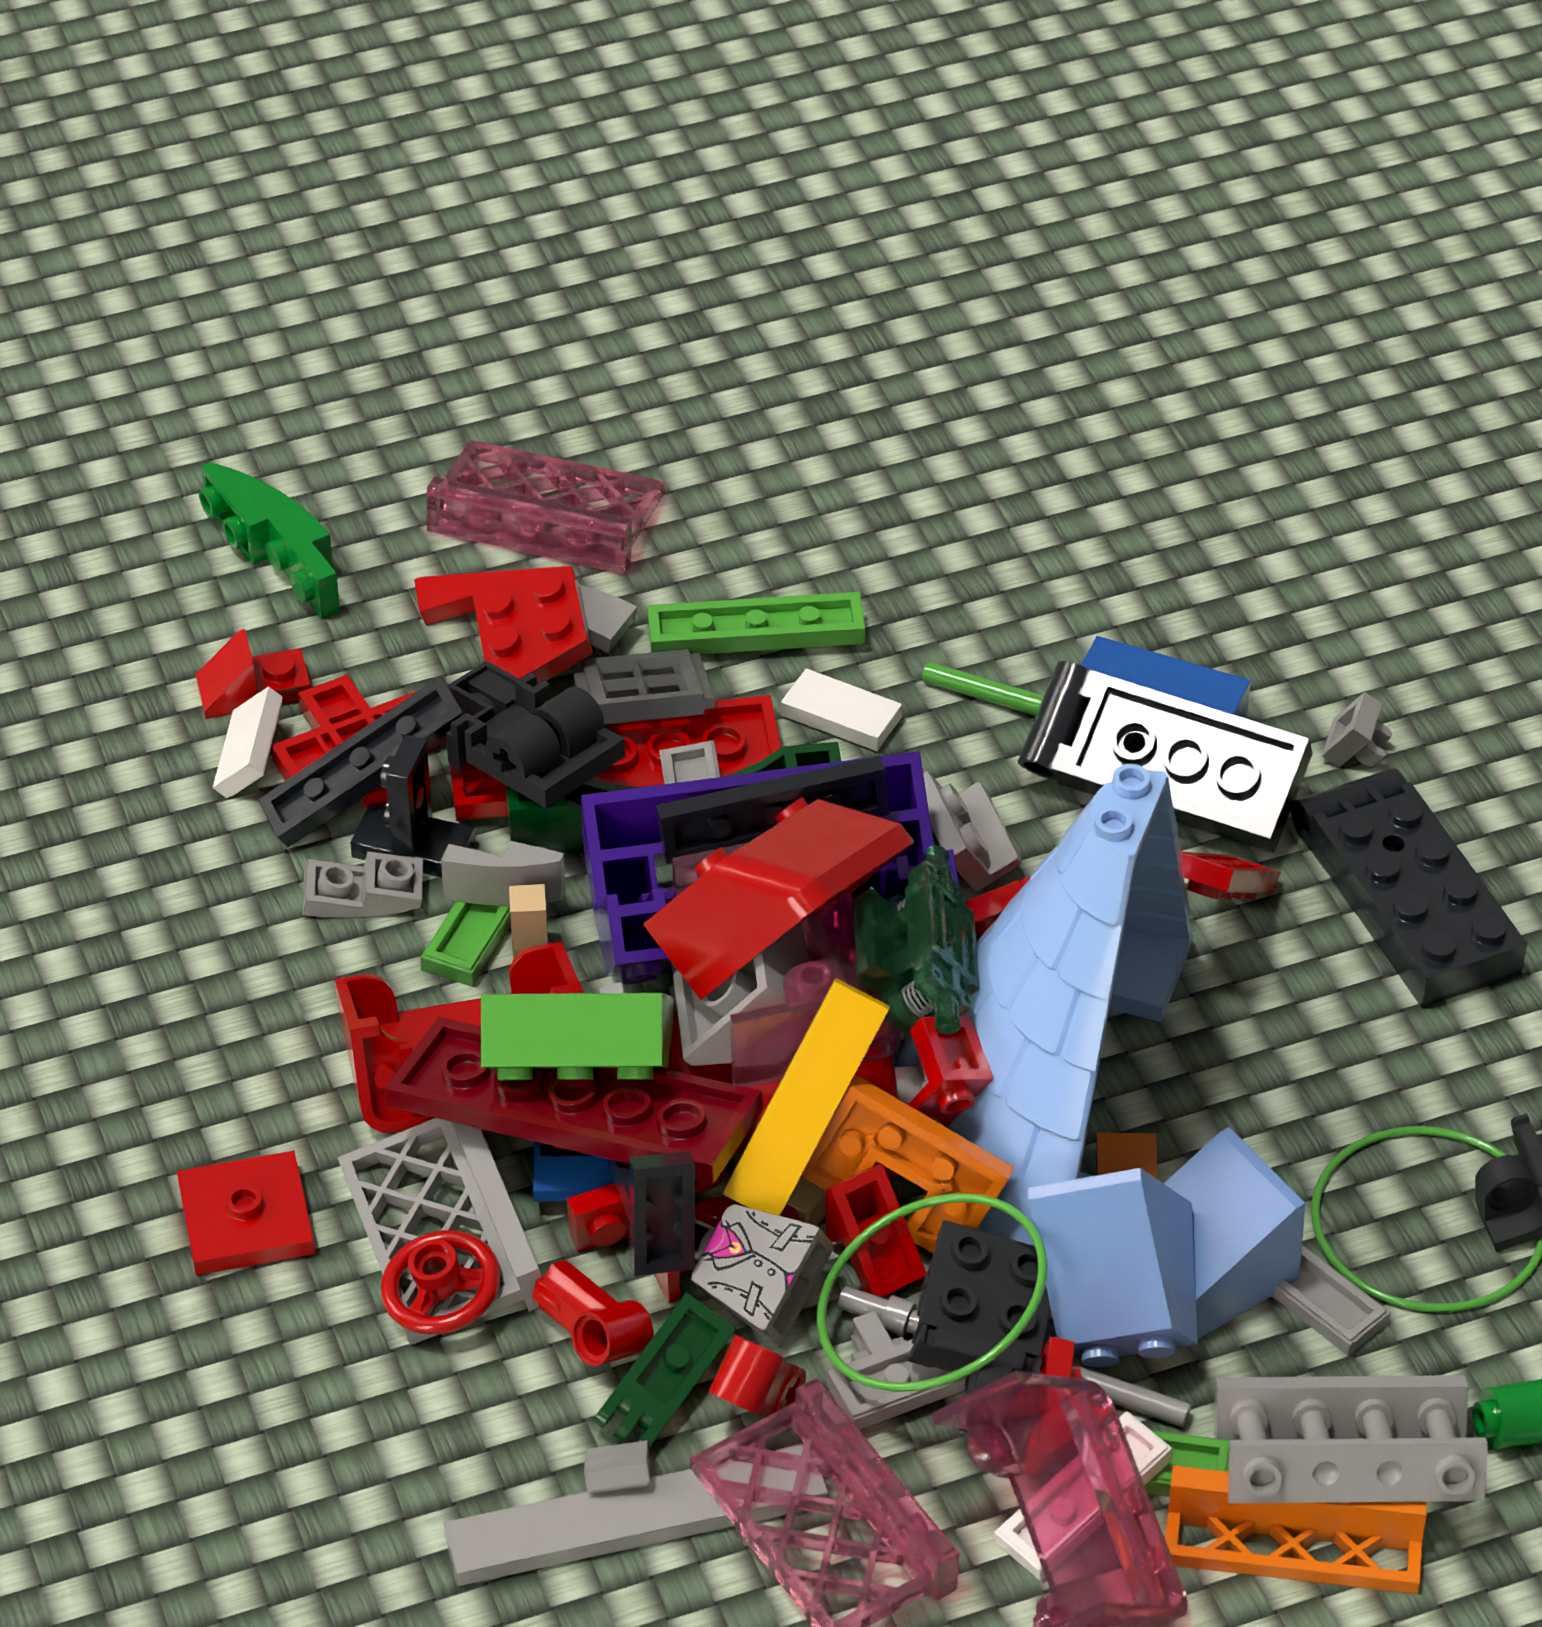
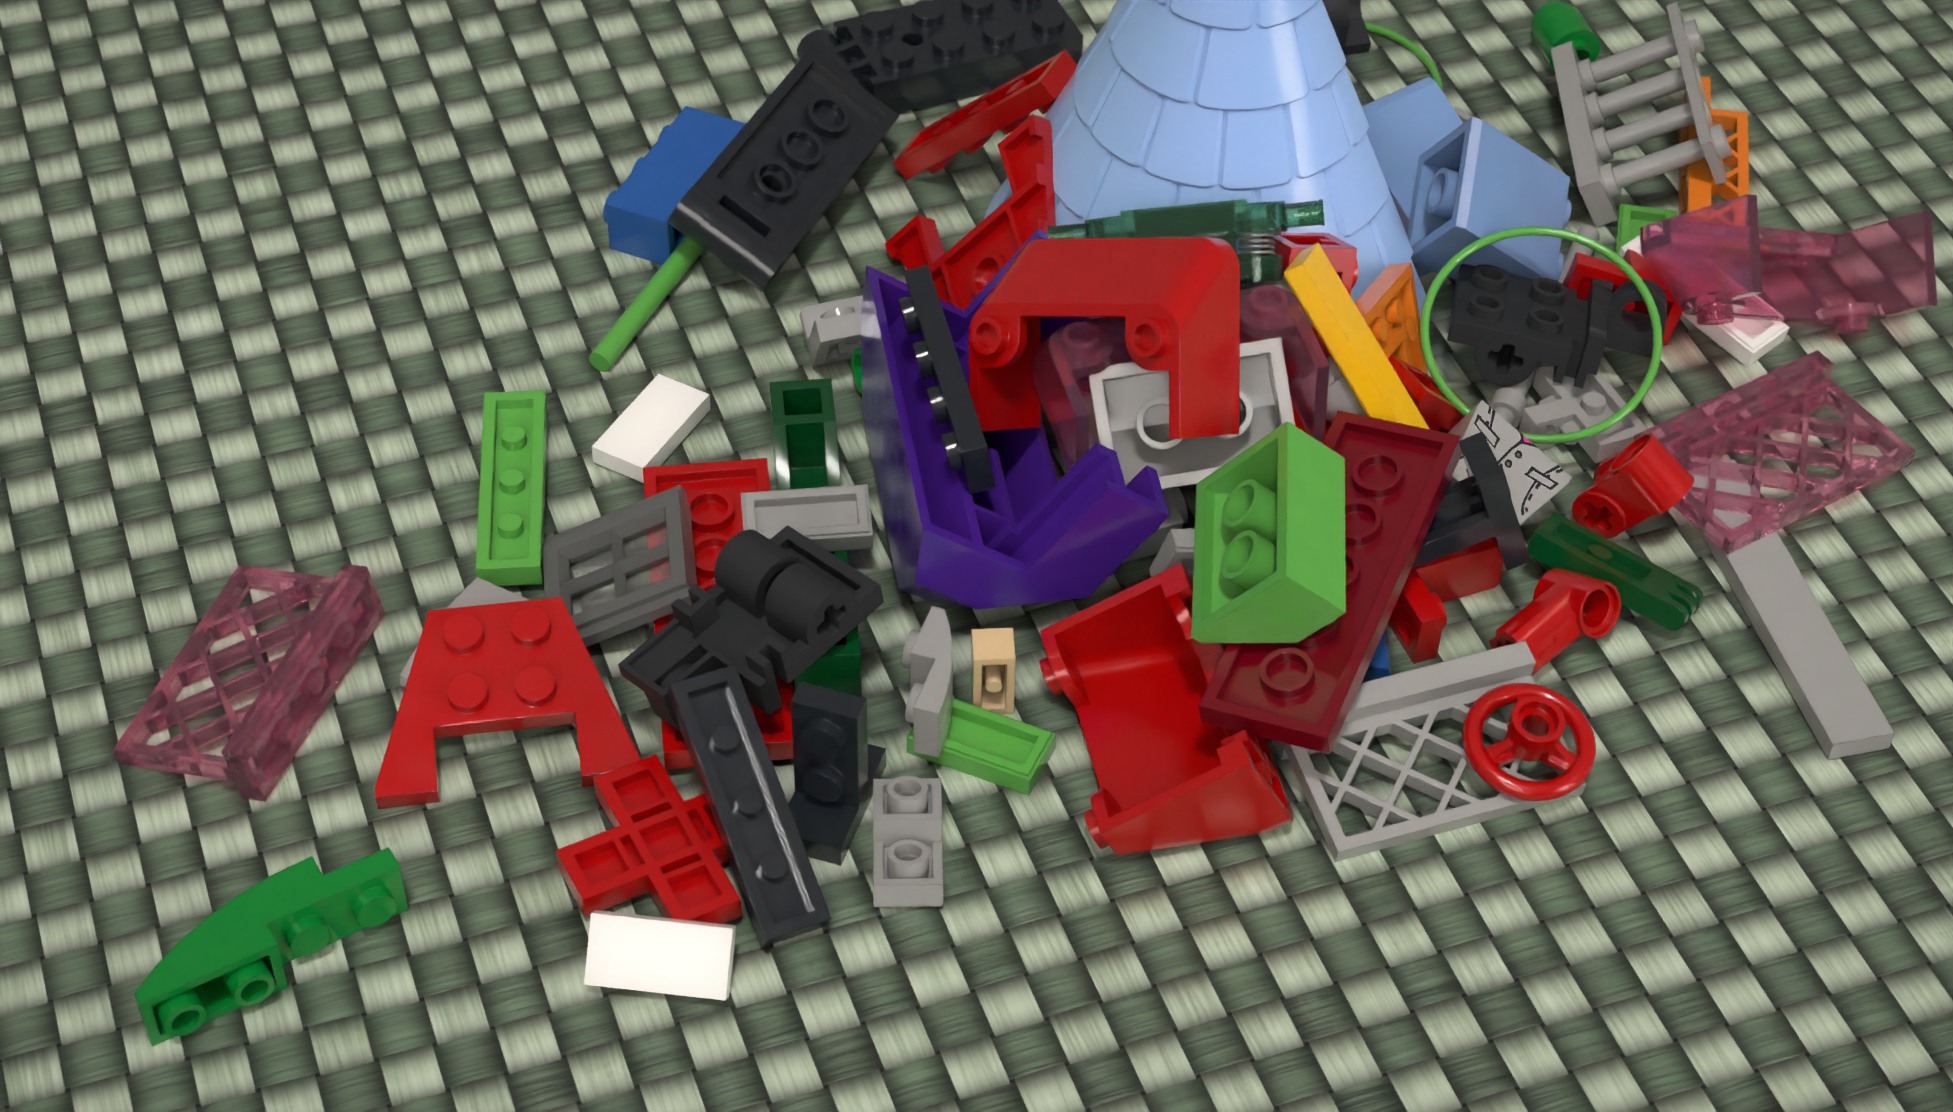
camera: 90 degrees left, 0 degrees up
red plate [177,1150,315,1276] -> none
red slope [195,628,311,719] -> none
light grey tile [584,1440,651,1493] -> none
light grey tile [1322,692,1392,768] -> none

